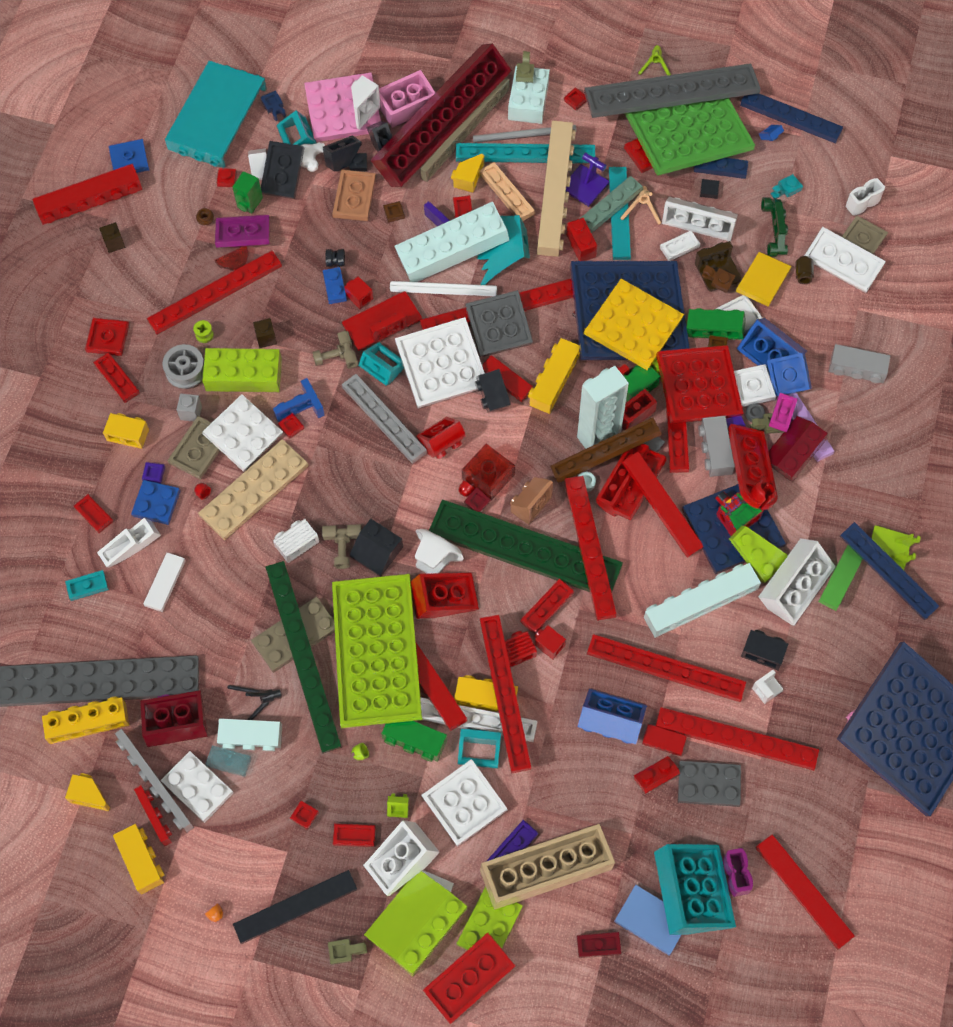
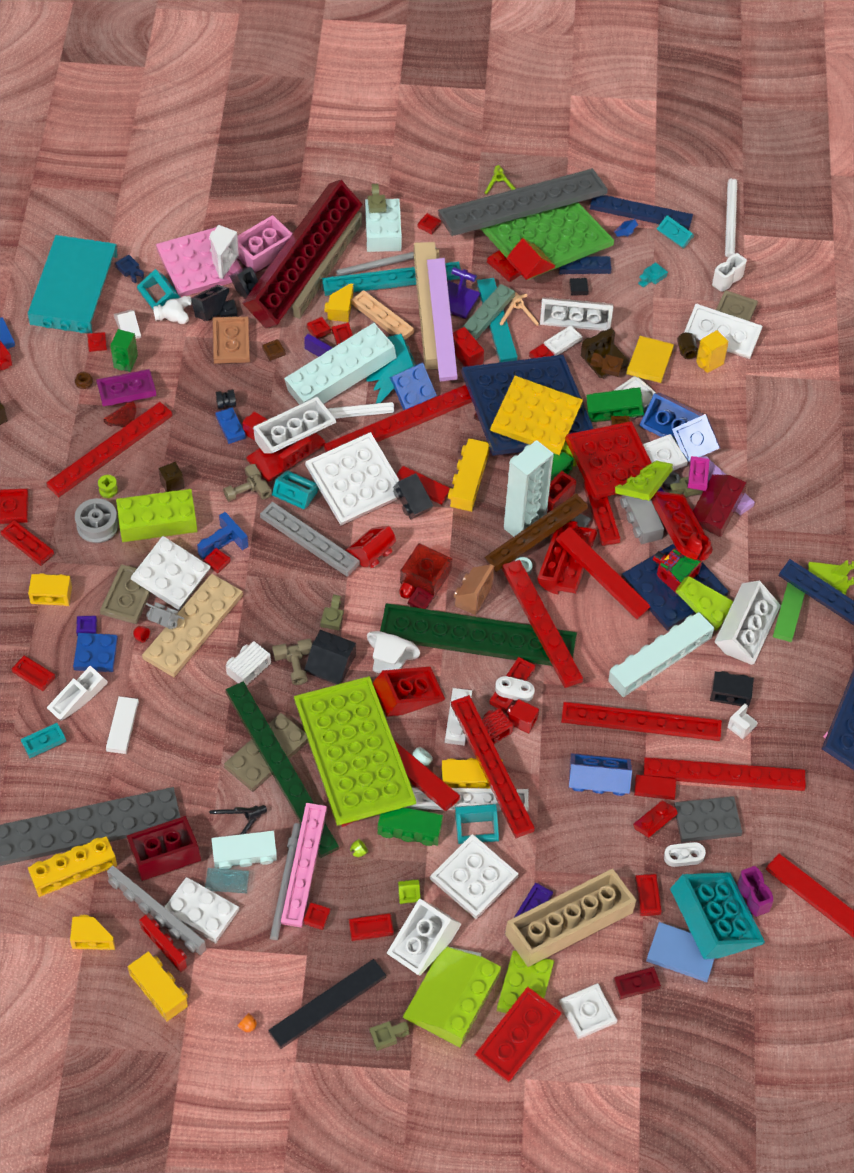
camera: 15 degrees left, 10 degrees down
light grey brick [176,393,202,422] -> none
black plate [261,141,305,199] -> none
dark grey plate [465,290,533,357] -> none
dark green plate [761,197,788,257] -> none
light grey brick [828,344,891,383] -> none
none -> light grey hinge [146,602,184,629]
none -> white slope [253,397,336,453]
none -> light grey bar [270,823,301,940]
none -> bright pink plate [281,803,327,928]
none -> red plate [307,317,331,339]
none -> olive plate [320,594,344,631]
none -> plate [390,362,437,410]
none -> light aqua tile [413,747,433,766]
none -> lavender tile [427,258,458,381]
none -> white plate [445,688,472,746]
none -> white plate [495,676,535,702]
none -> red slope [507,238,555,280]
none -> red plate [529,344,555,358]
none -> white tile [559,983,617,1039]
none -> lime wing [615,461,673,501]
none -> red tile [635,874,662,916]
none -> teal plate [657,216,694,249]
none -> white plate [664,842,706,867]
none -> yellow brick [696,330,729,373]
none -> white axle [725,179,737,258]

